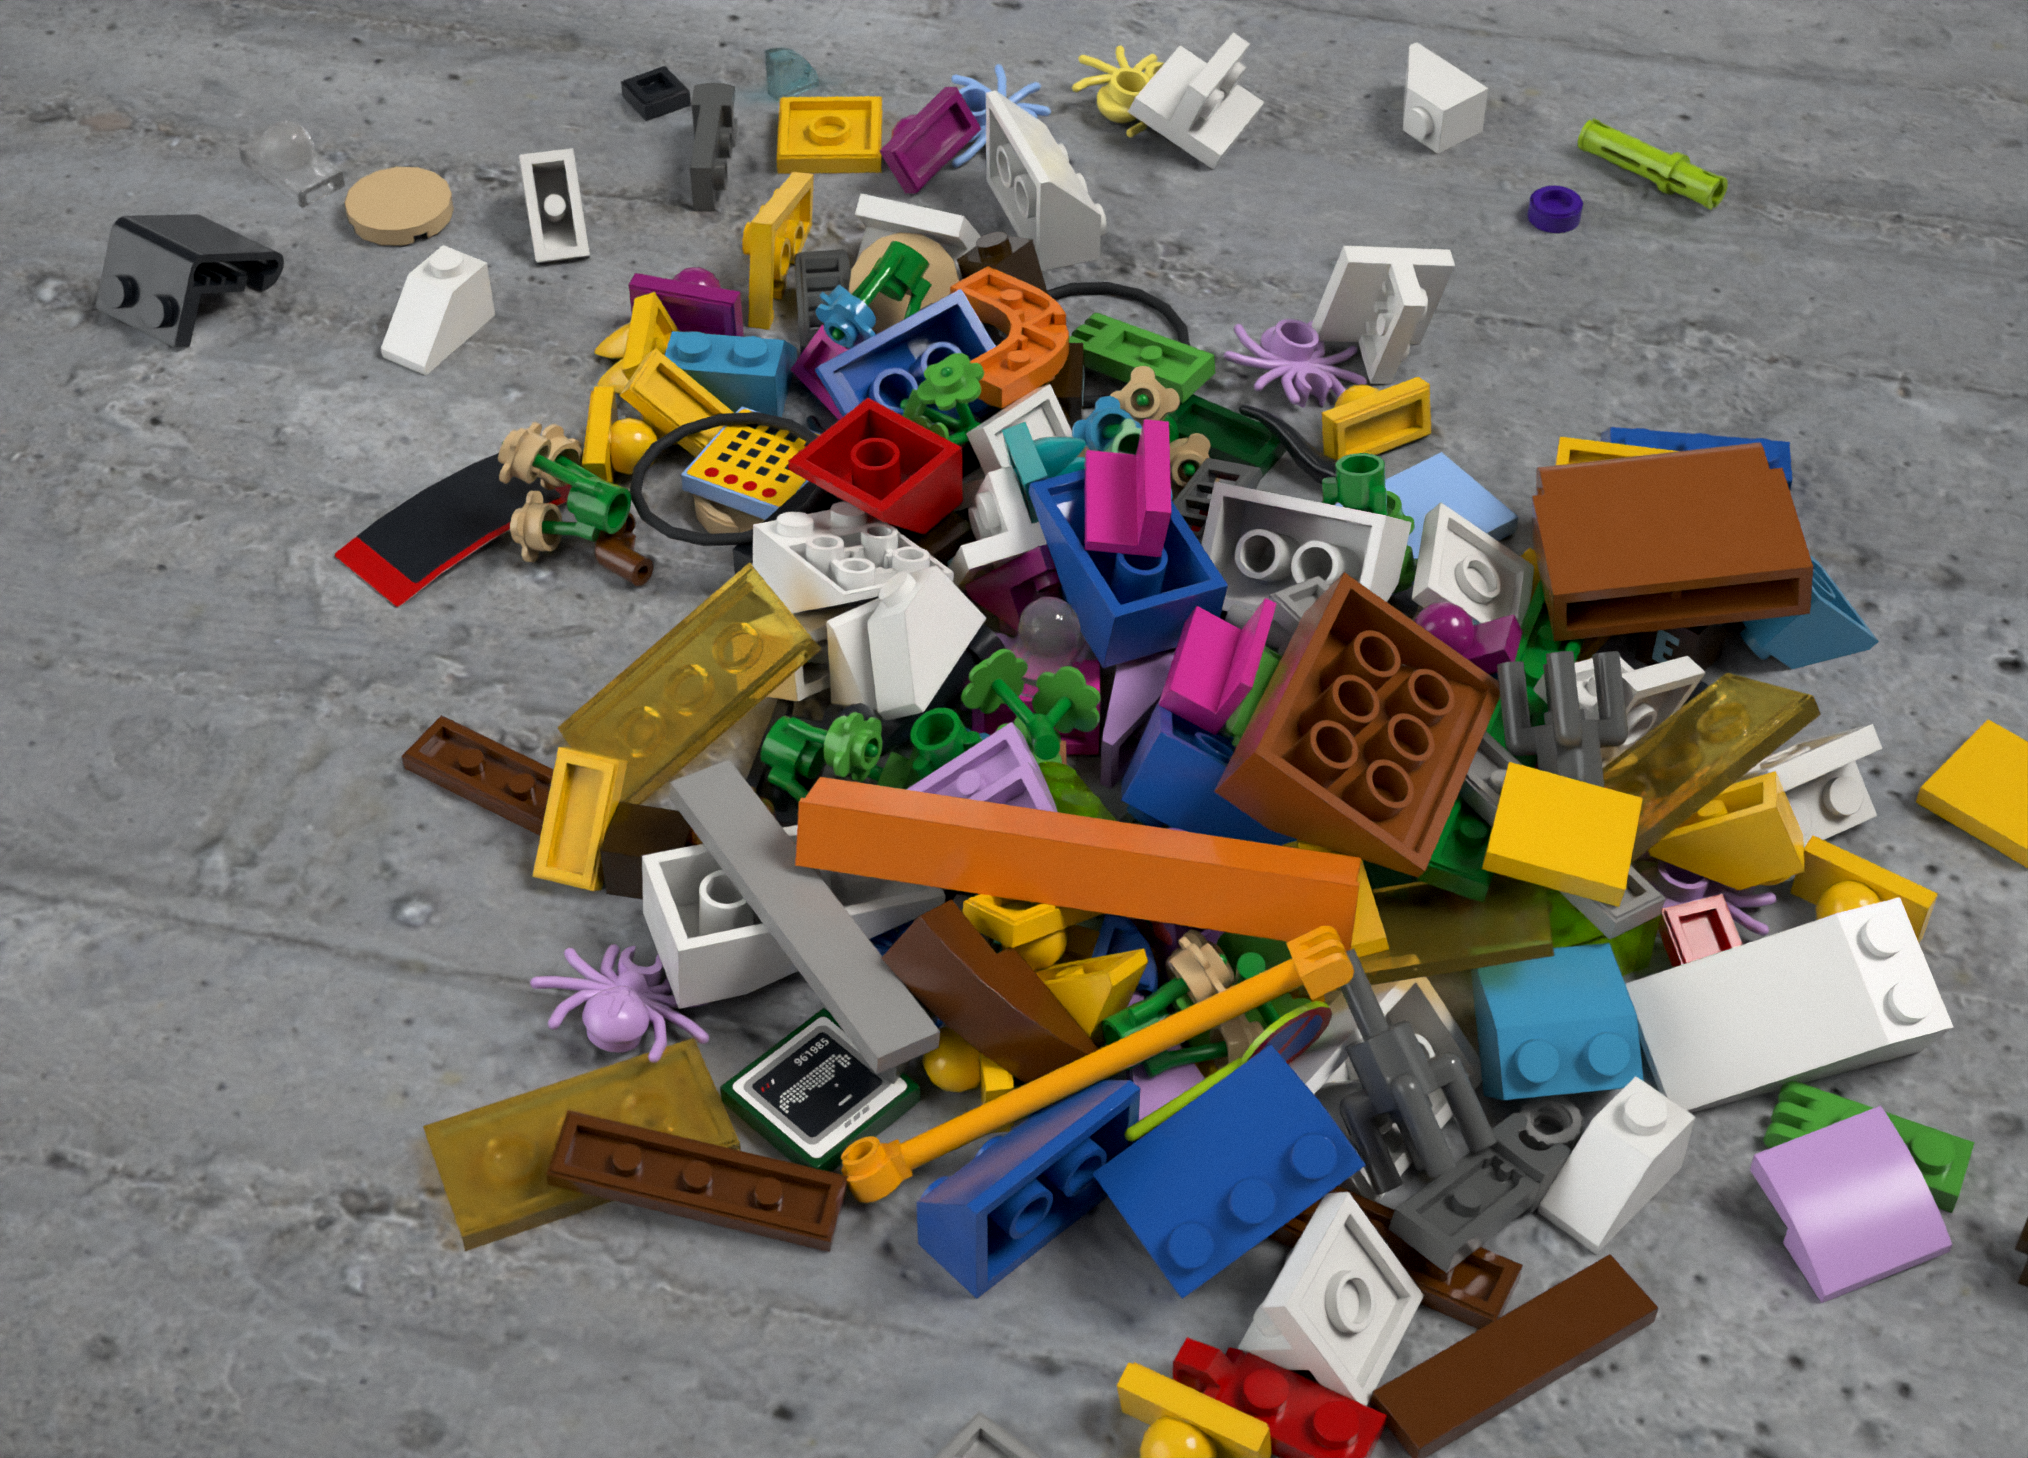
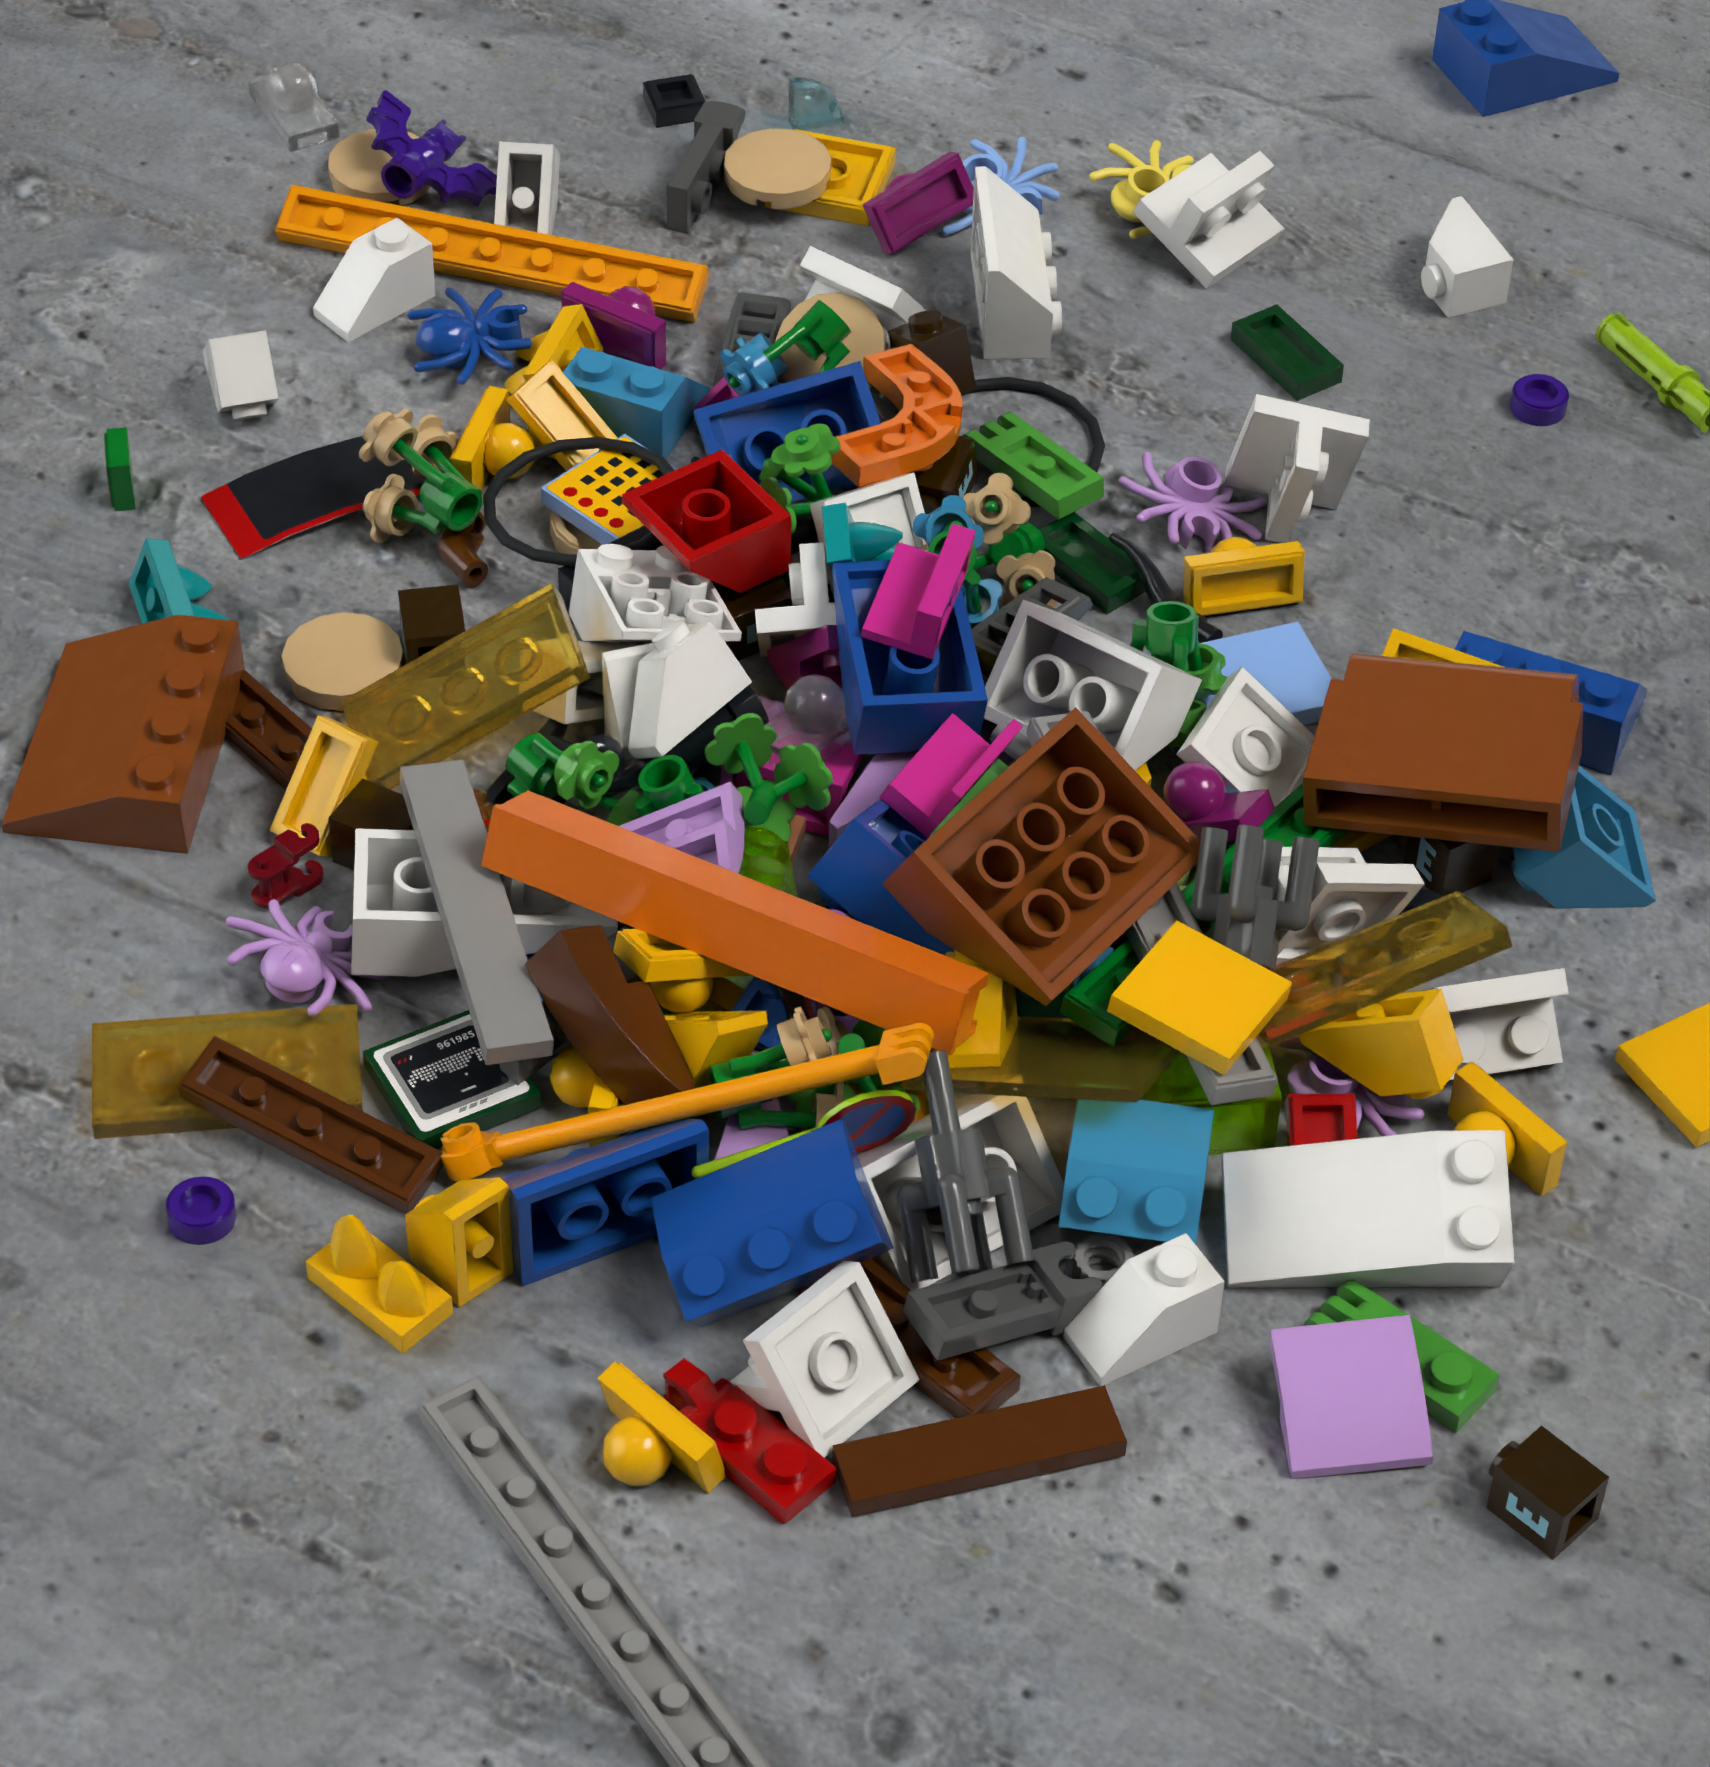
camera: 15 degrees right, 0 degrees up
black piece [95,214,284,347] -> none
yellow wing [742,172,814,330] -> none
none -> dark orange slope [2,615,245,854]
none -> green tile [104,427,136,511]
none -> teal tile [128,538,230,624]
none -> dark purple tile [166,1176,237,1245]
none -> white slope [202,330,279,420]
none -> dark red piece [247,823,324,908]
none -> light orange tile [275,184,710,323]
none -> tan tile [281,612,404,711]
none -> yellow tile [306,1214,453,1354]
none -> dark purple animal [366,90,497,206]
none -> dark brown brick [398,584,469,684]
none -> yellow slope [405,1177,514,1308]
none -> blue animal [407,288,533,385]
none -> tan tile [724,128,831,210]
none -> dark green tile [1230,304,1344,401]

